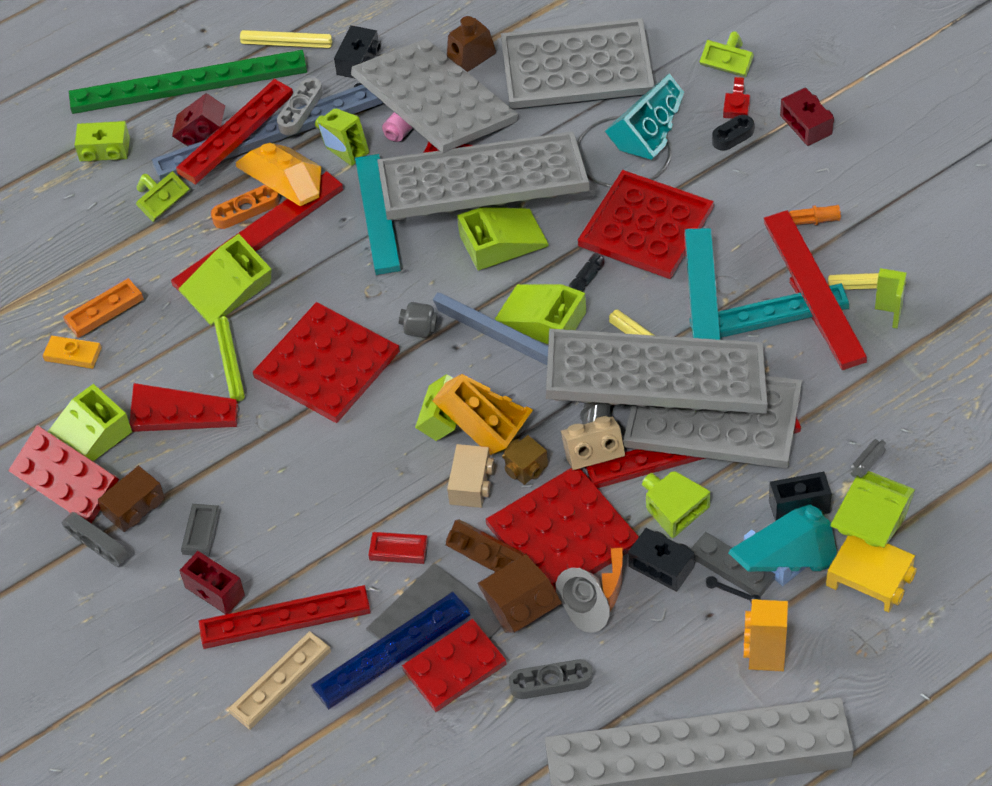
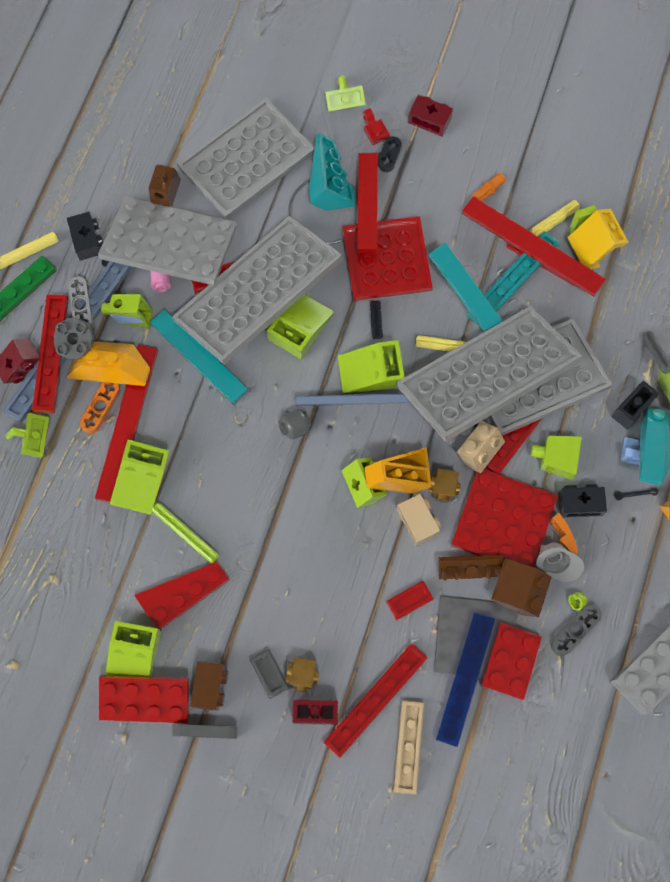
camera: 40 degrees left, 20 degrees up
light orange plate [43,335,102,369] -> none
orange plate [63,278,144,338] -> none
red plate [252,302,400,423] -> none
dark grey plate [691,532,775,598] -> none
none -> dark grey plate [54,318,94,360]
none -> pearl gold brick [286,657,319,692]
none -> red tile [357,153,378,253]
none -> yellow panel [568,208,629,270]
none -> lime hinge [568,591,588,611]

